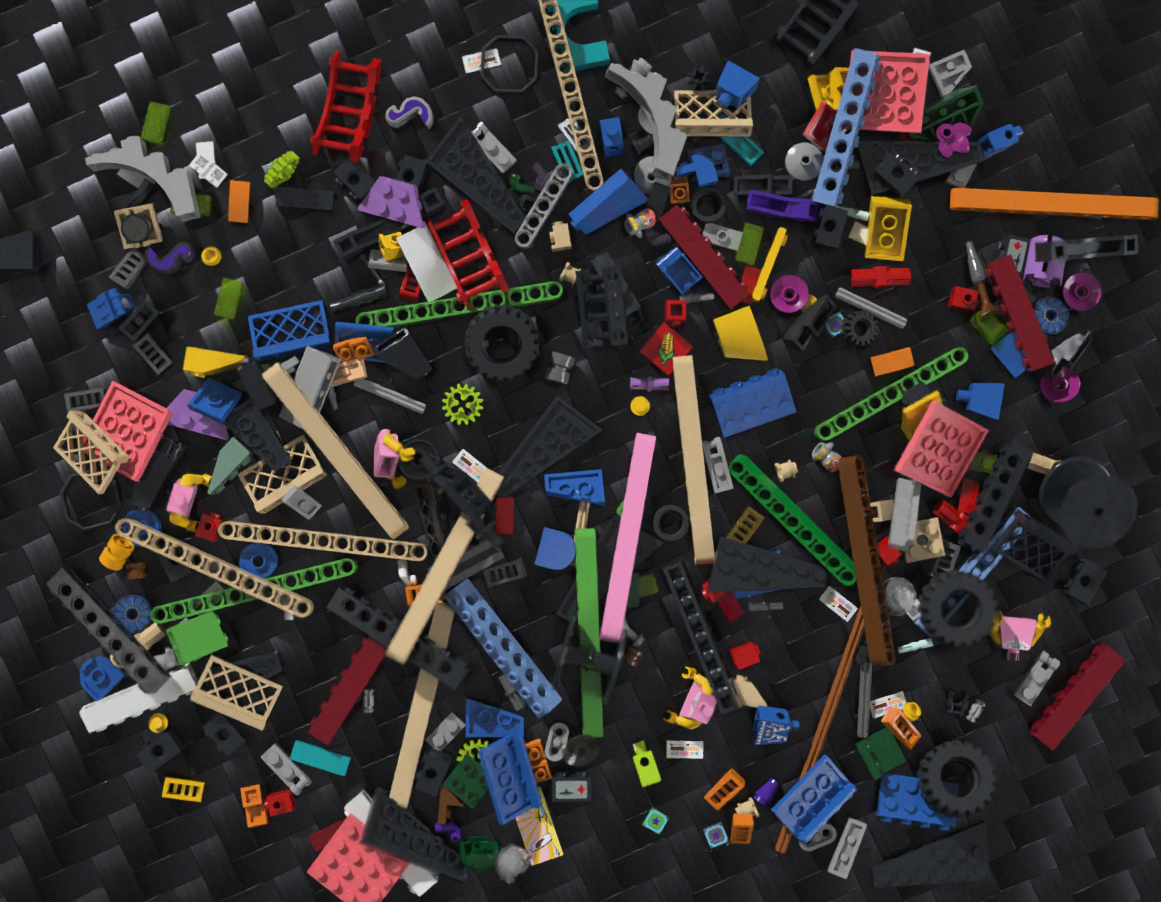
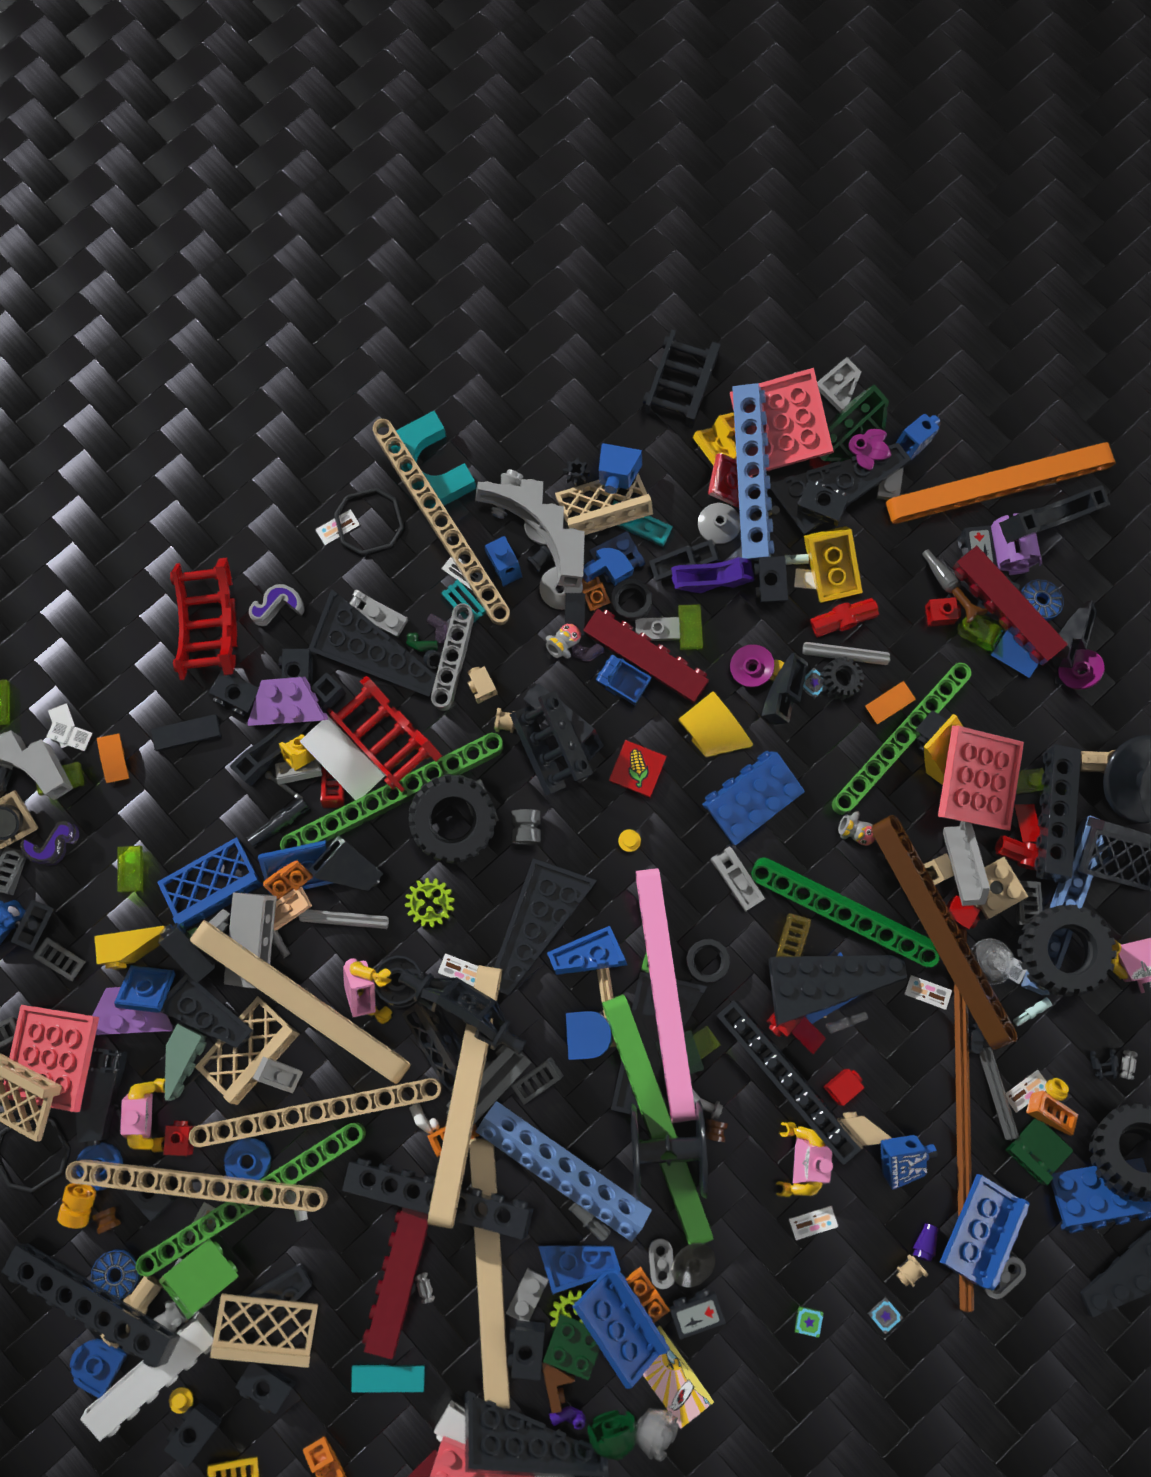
camera: 15 degrees left, 10 degrees down
yellow plate [202,246,221,266] -> none
light grey plate [261,743,312,796] -> none
lime gear [264,151,300,188] -> none
red brick [265,789,296,816] -> none
red sticker [496,498,514,534] -> none
blue slope [569,169,648,235] -> none
medium lavender pin [630,376,669,392] -> none
lime torso [633,741,661,787] -> none
red brick [665,300,686,326] -> none
tan beam [672,355,715,565] -> none
clear pin [679,293,714,304] -> none
orange slope [704,768,745,811] -> none
orange slope [730,814,753,844] -> none
red sticker [741,265,762,304] -> none
yellow plate [751,227,788,303] -> none
tan brick [774,459,798,482] -> none
light grey plate [827,816,867,879] -> none
blue torso [956,383,1005,421] -> none
magenta dish [1063,273,1101,311] -> none

